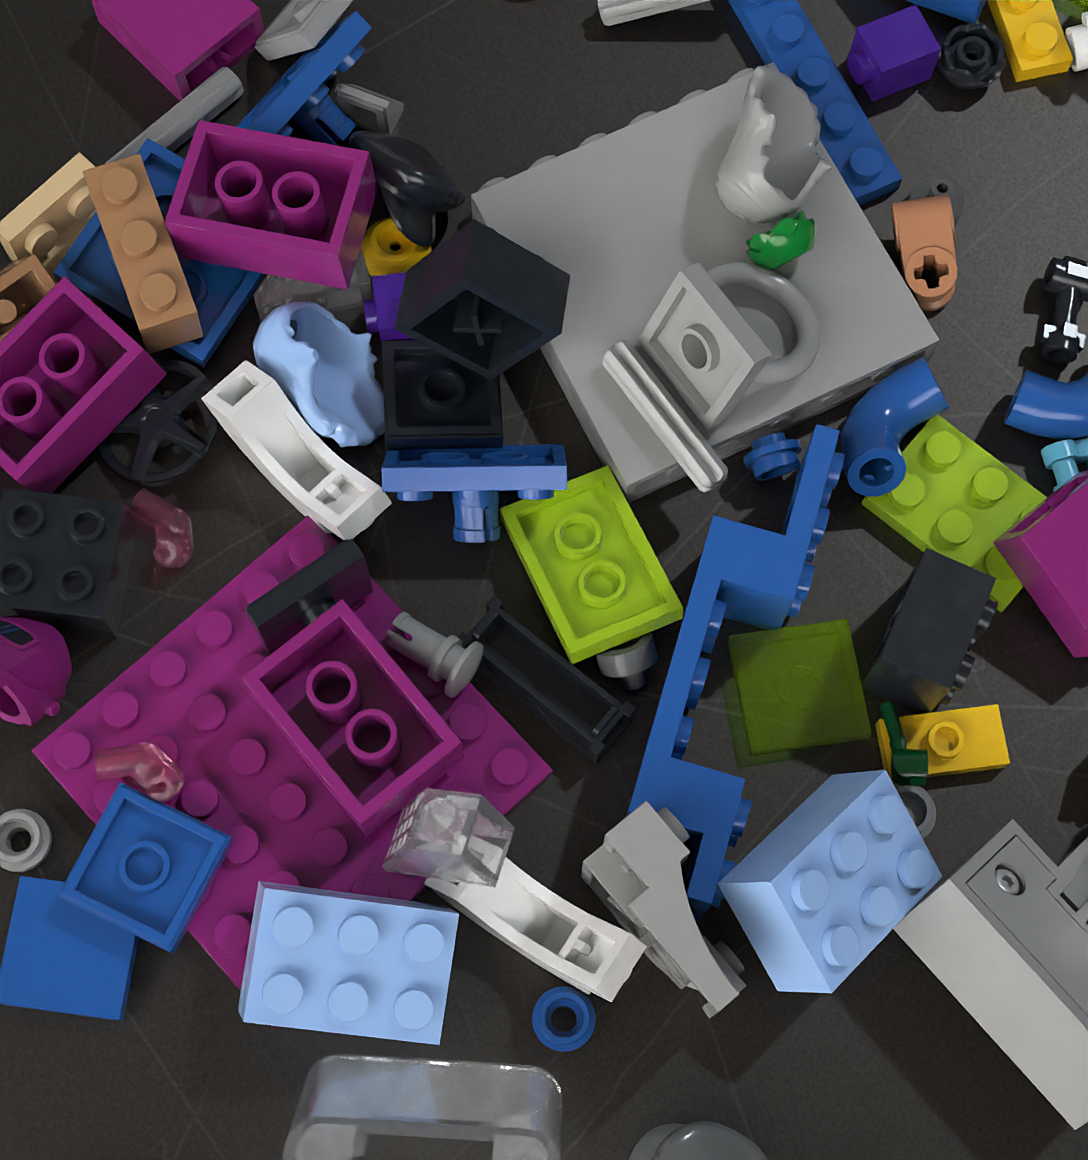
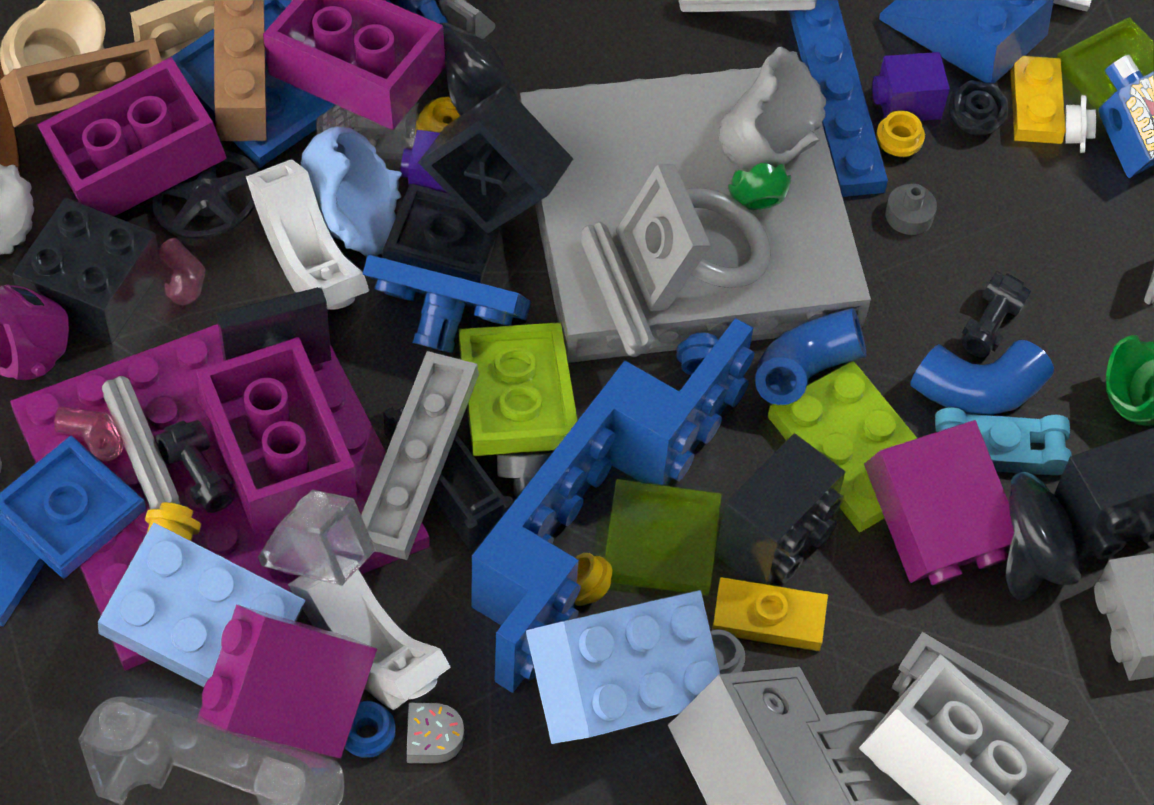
camera: 15 degrees right, 15 degrees down
light grey pin [384,612,484,698] -> none
light grey slope [581,801,747,1018] -> none
dark green hand [879,702,928,786] -> none
nougat piece [891,194,958,311] -> none
none -> light grey axle [102,376,180,509]
none -> yellow plate [145,502,201,541]
none -> black bar [156,420,235,513]
none -> magenta brick [198,604,377,759]
none -> light grey plate [353,351,479,560]
none -> light grey tile [407,703,464,763]
none -> yellow plate [575,553,613,606]
none -> yellow plate [876,111,925,157]

